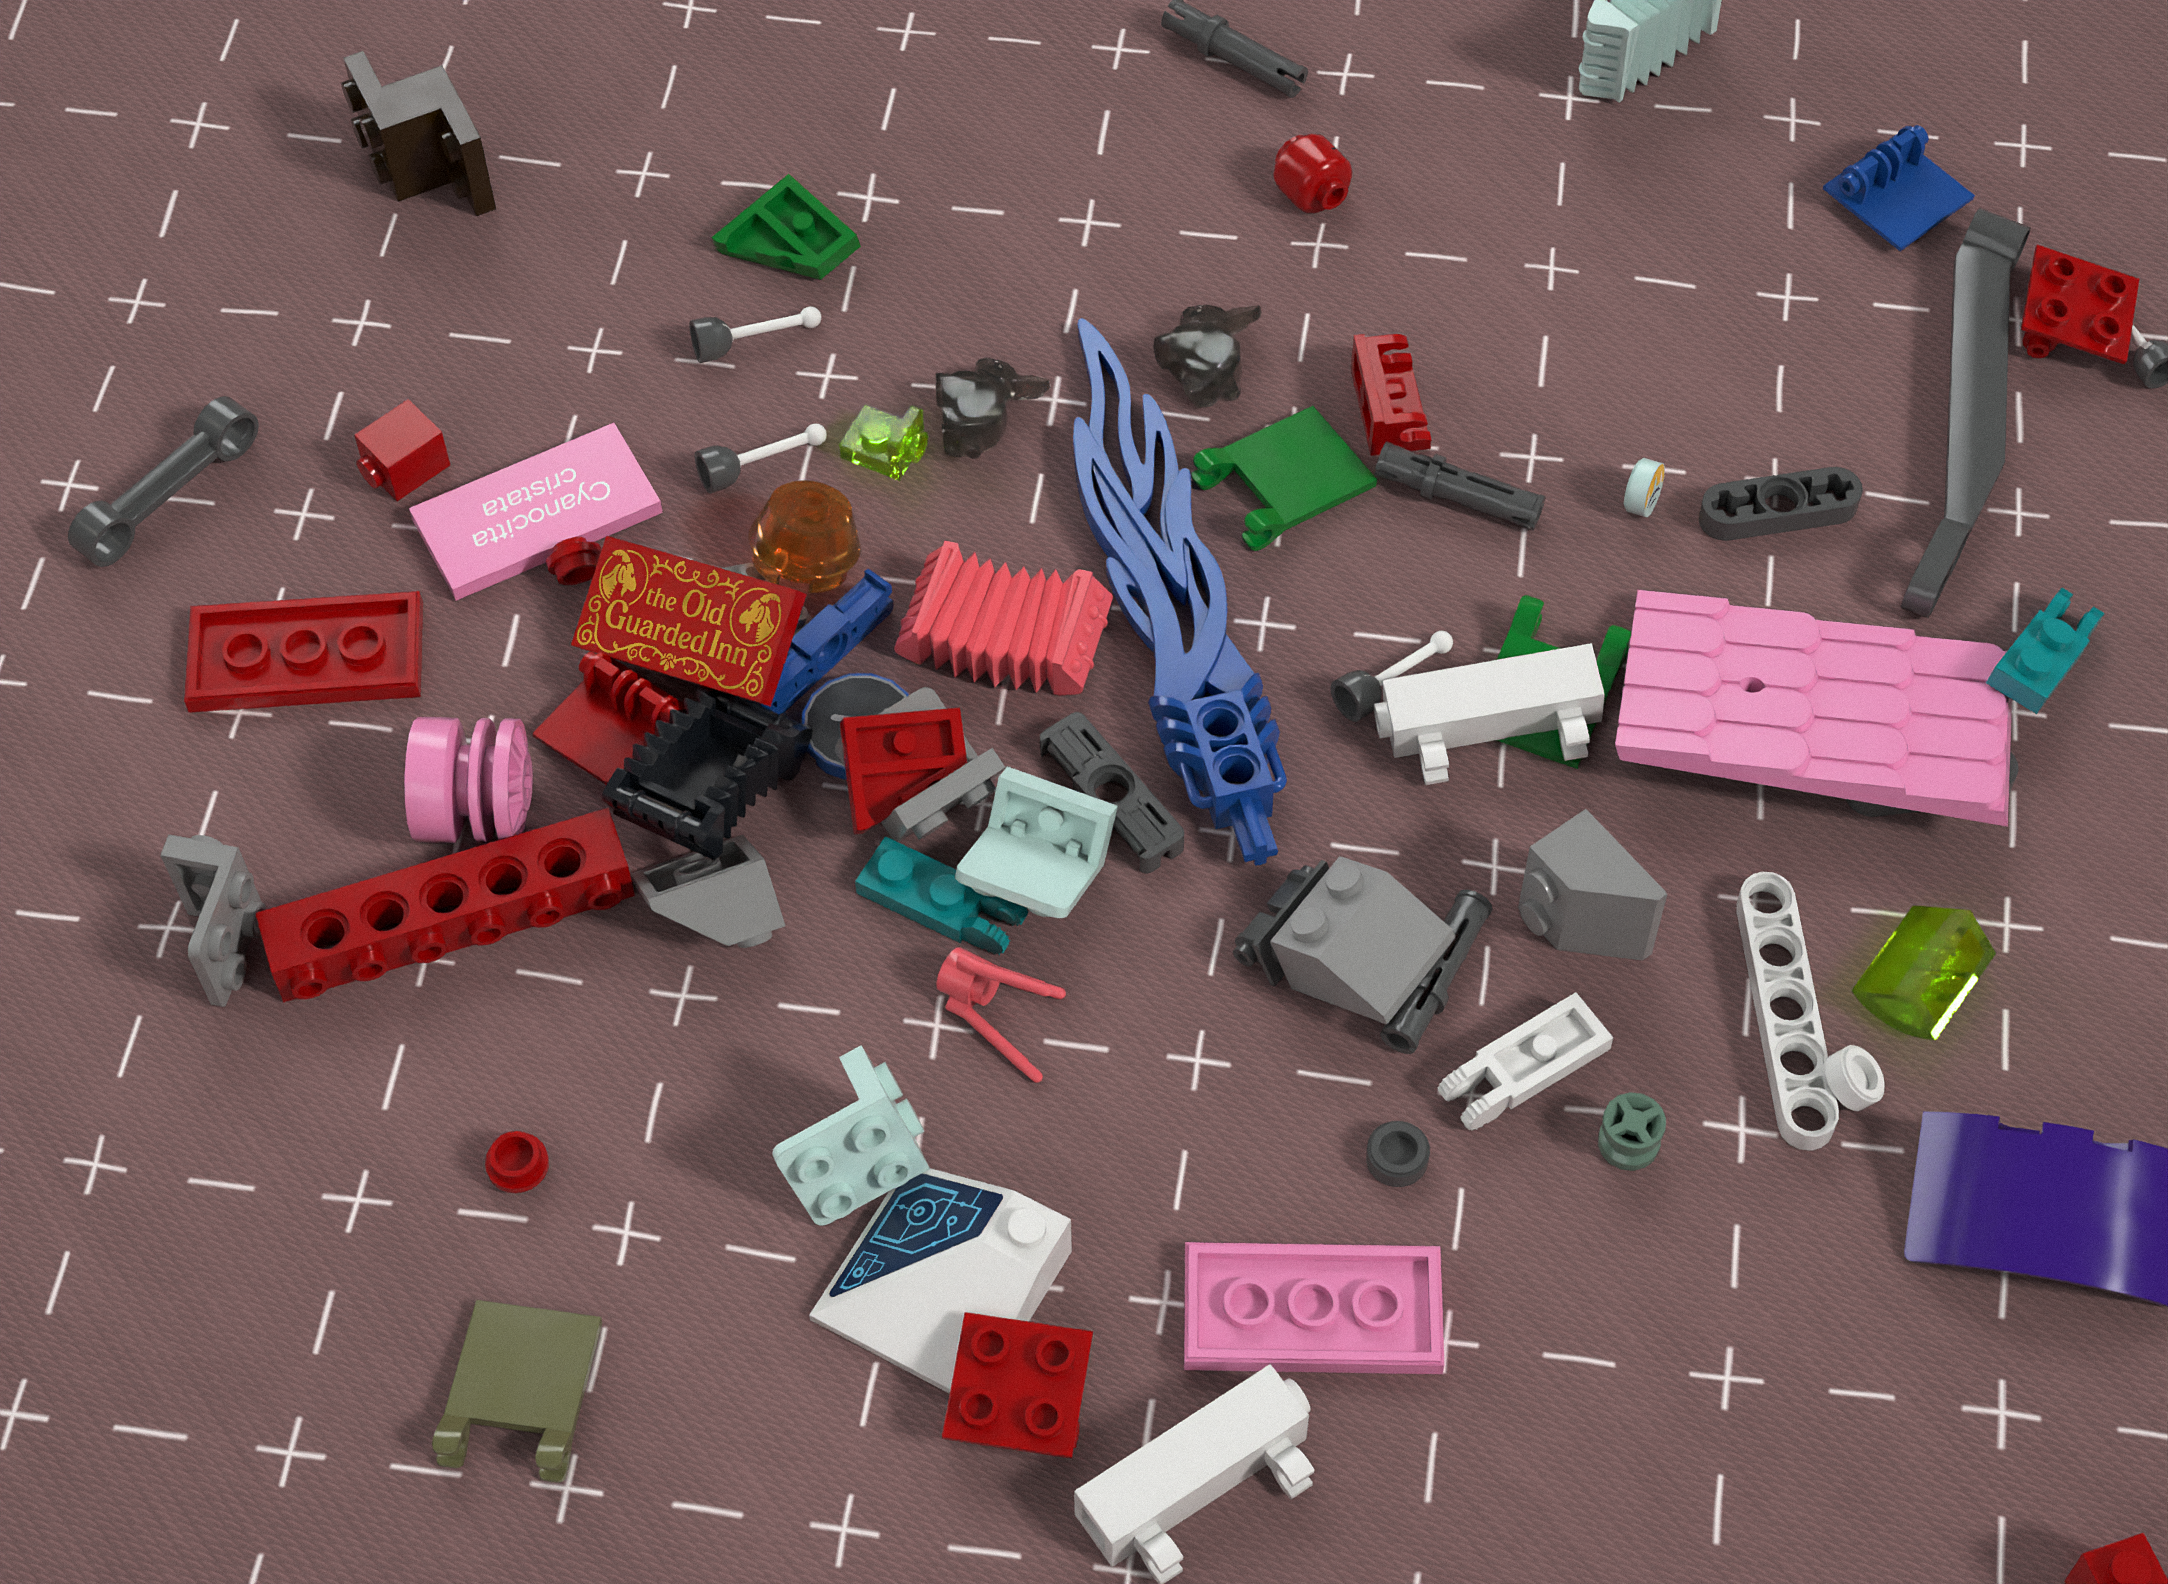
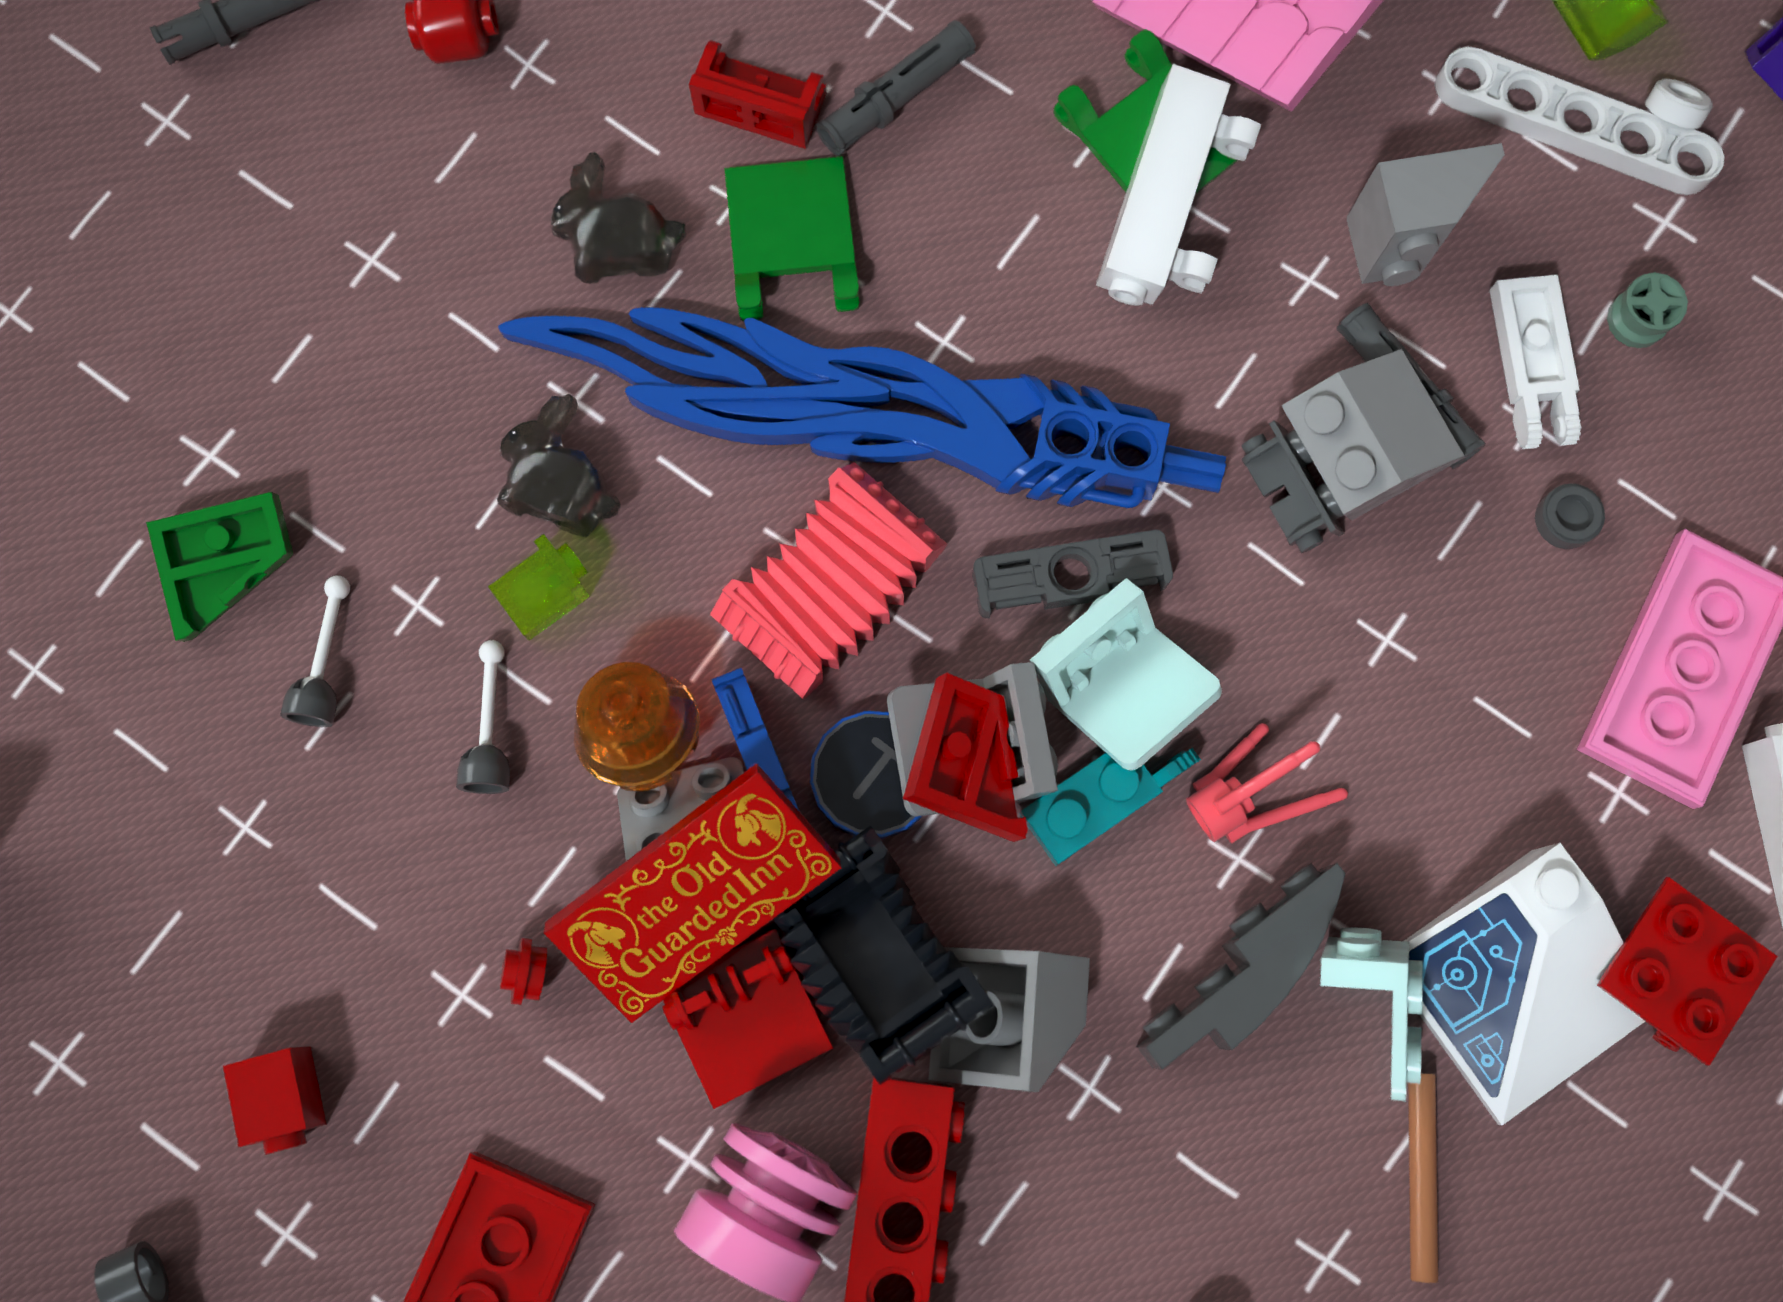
camera: 65 degrees left, 20 degrees up
bright pink tile [409,423,663,601] -> none
dark grey hinge [1331,631,1453,722] -> none
none -> dark grey slope [1136,863,1346,1069]
none -> nougat bar [1408,1073,1438,1283]

